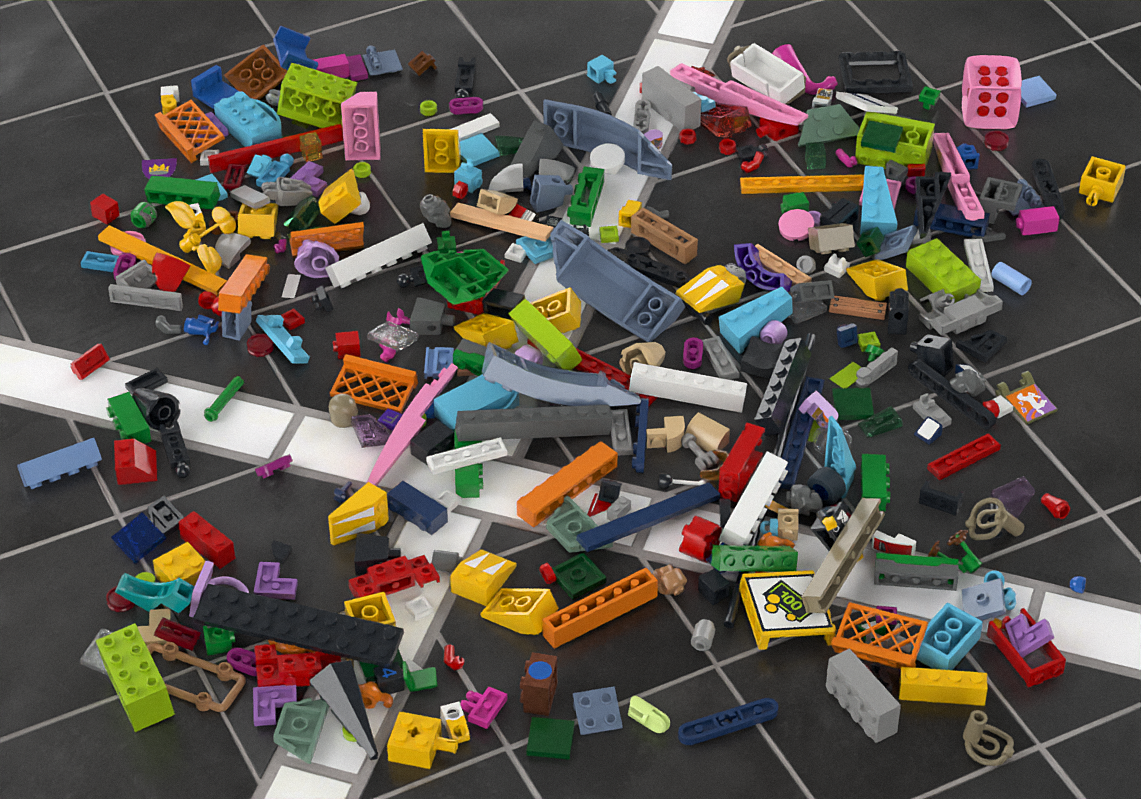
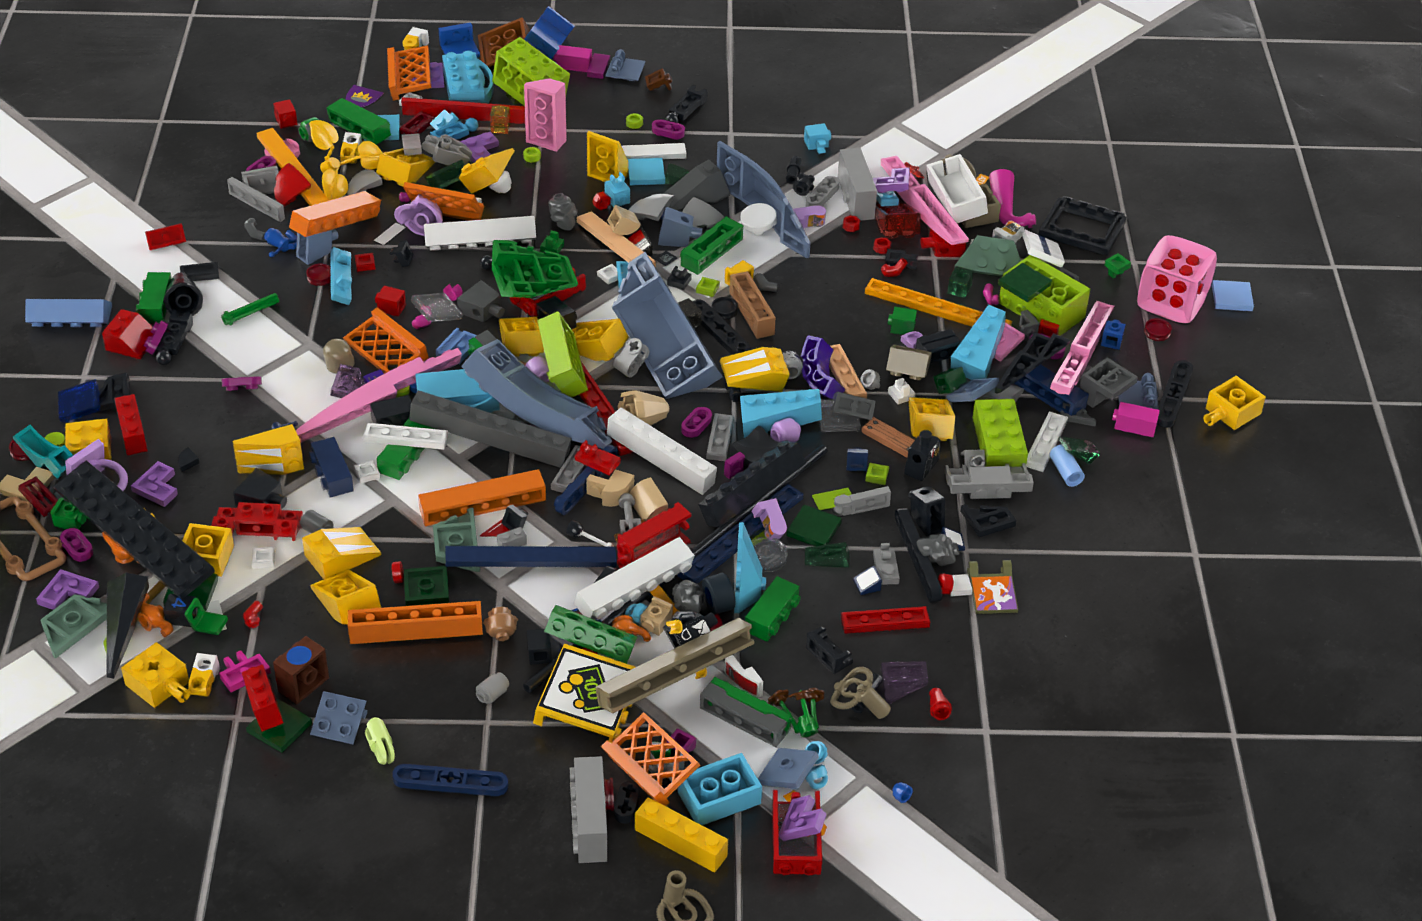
camera: 25 degrees right, 0 degrees up
dark azure tile [81,251,119,272] -> none
red bracket [254,644,341,687] -> none
red brick [679,516,722,563] -> none
bright pink tile [778,209,814,241] -> none
green tile [865,344,885,362] -> none
none -> magenta plate [144,320,168,355]
none -> red brick [242,664,284,731]
none -> red plate [575,440,620,476]
none -> light grey piece [613,338,650,378]
none -> magenta tile [724,452,745,479]
none -> black brick [793,172,815,196]
none -> medium lavender plate [873,168,910,193]
none -> clear green slope [1058,436,1100,464]

